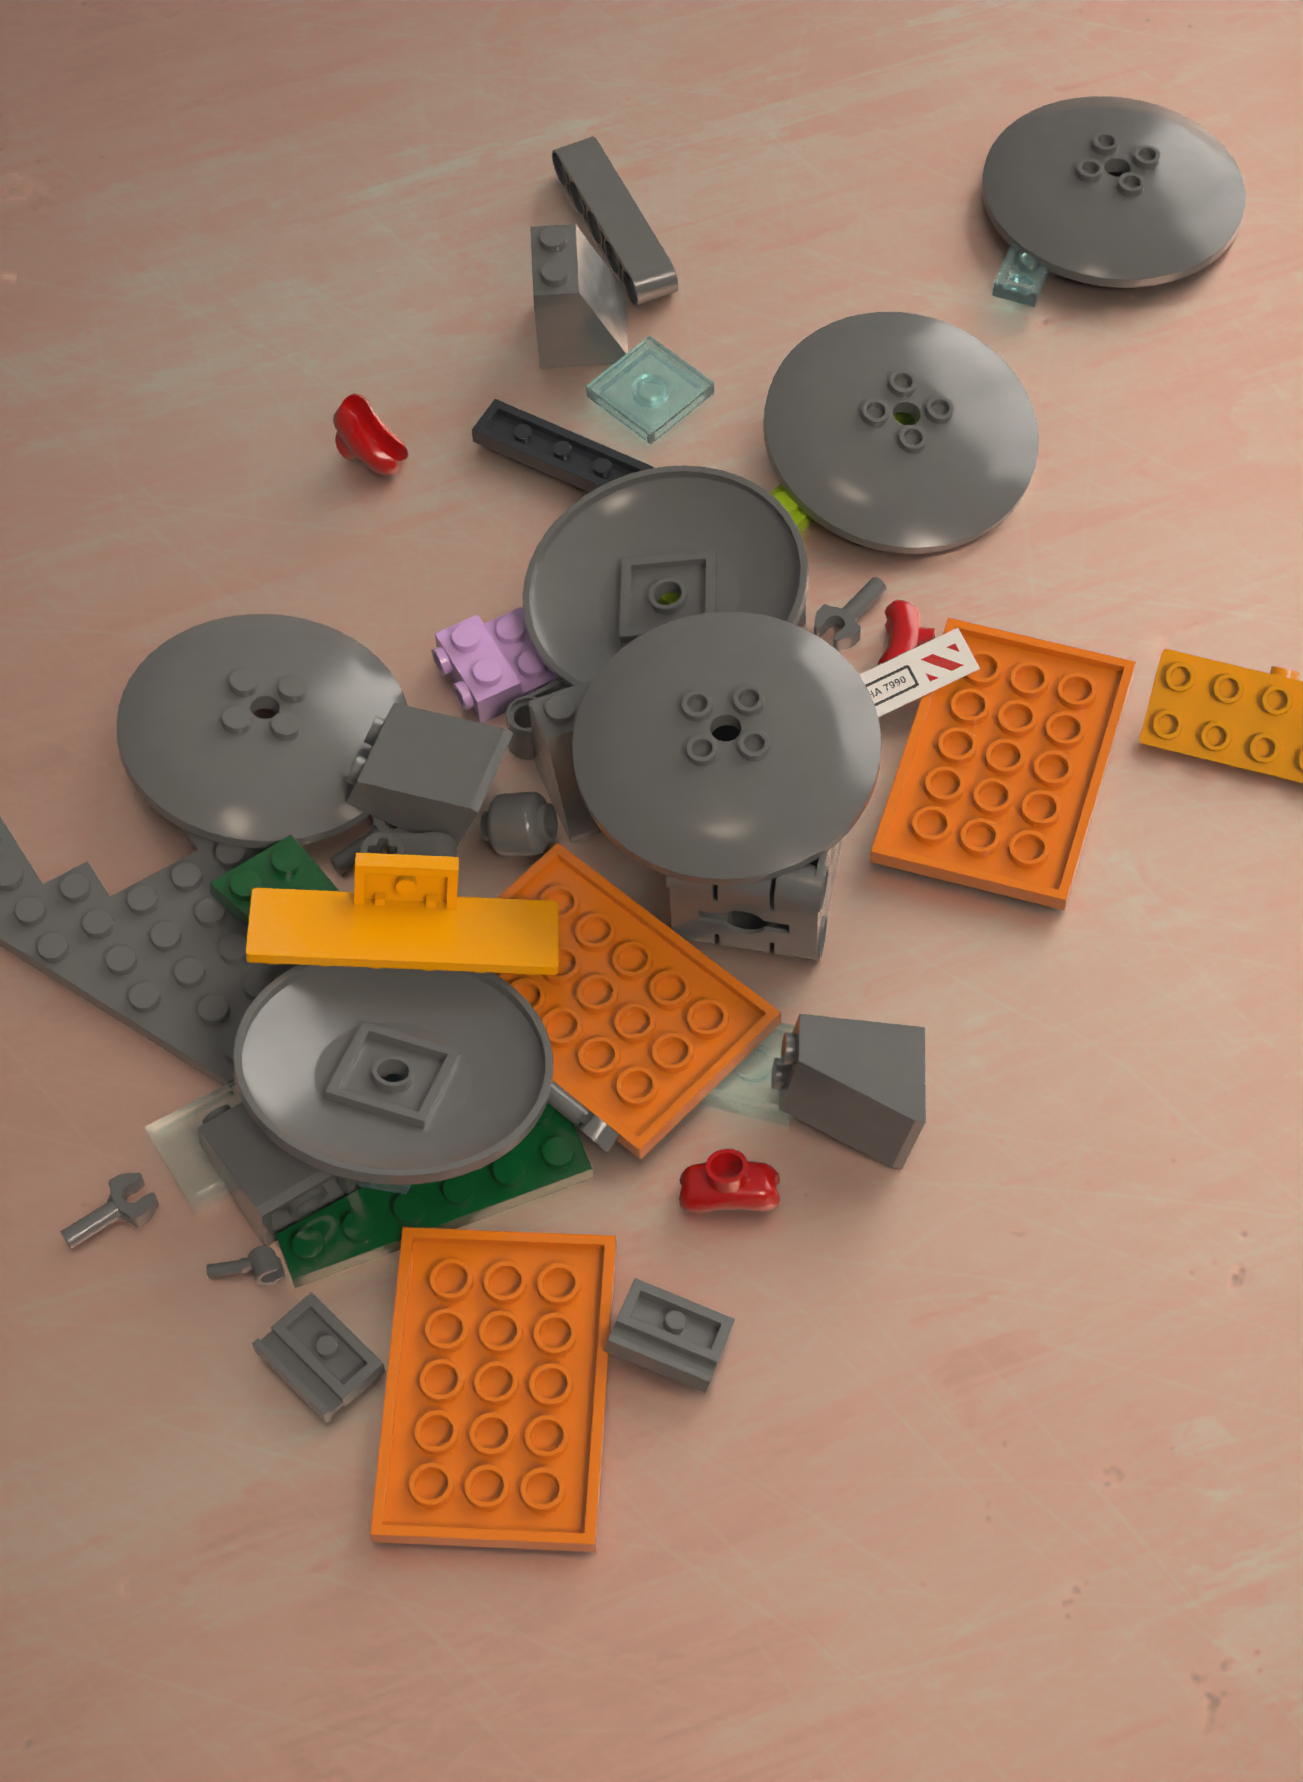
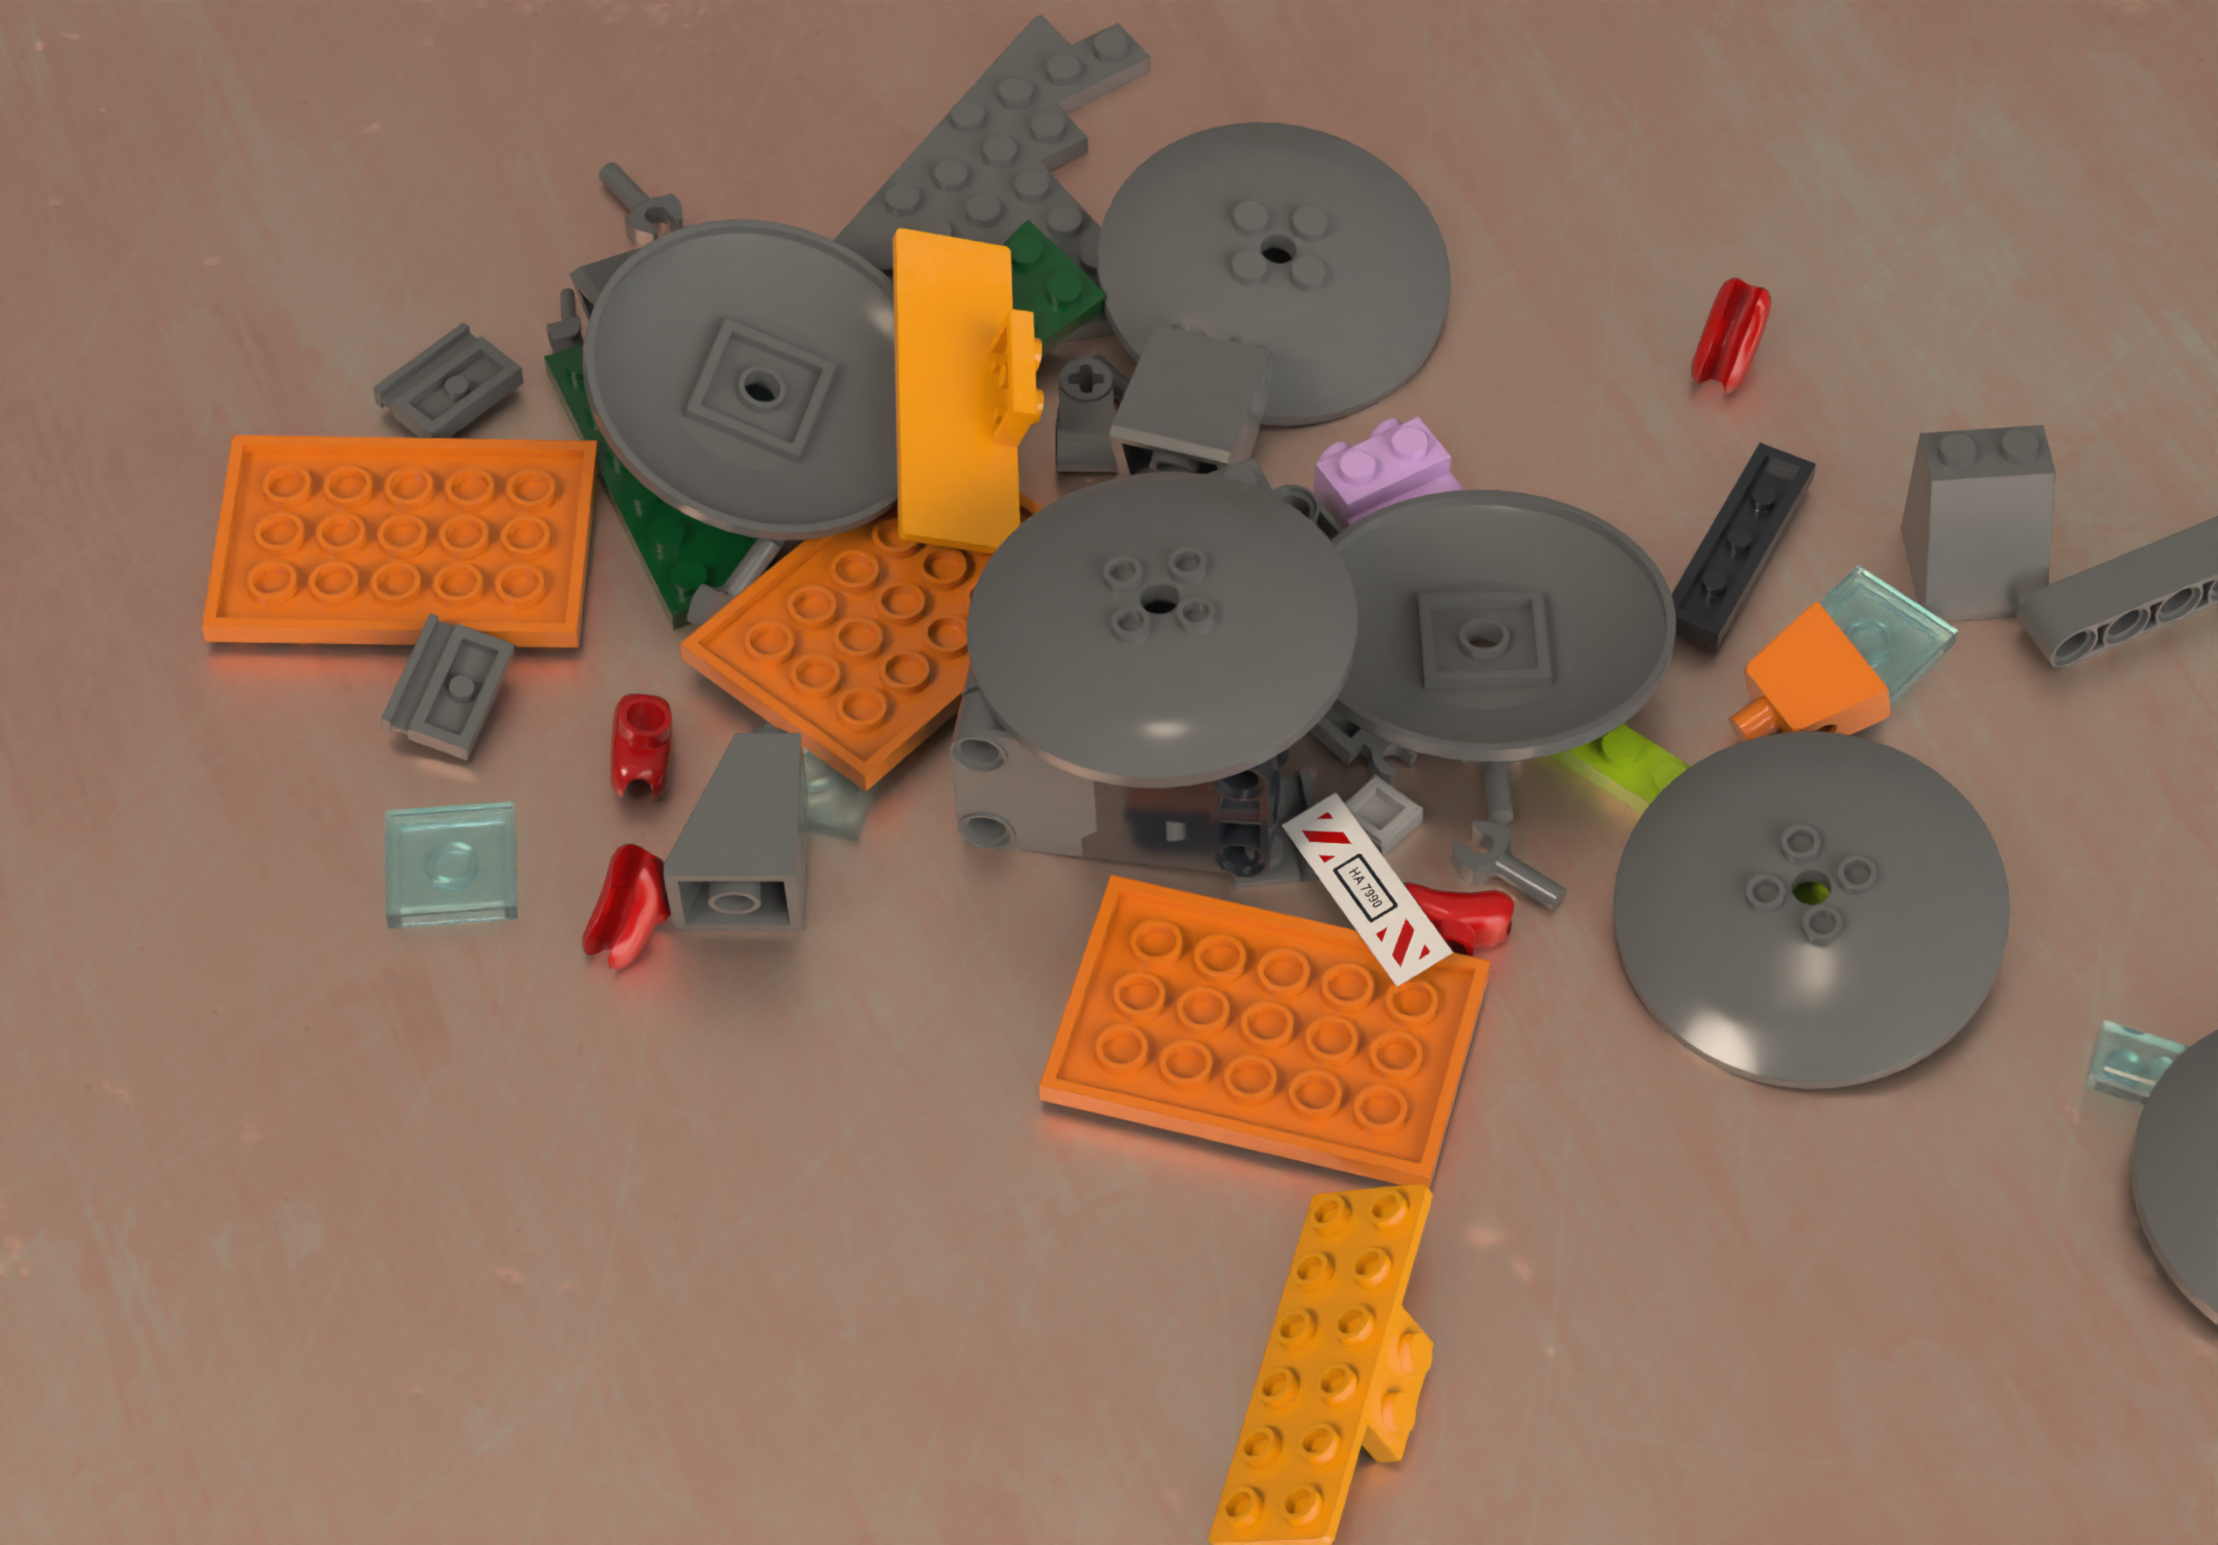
camera: 85 degrees right, 5 degrees down
none -> clear light blue tile [385,801,518,928]
none -> red piece [582,843,671,970]
none -> orange torso [1729,601,1891,742]

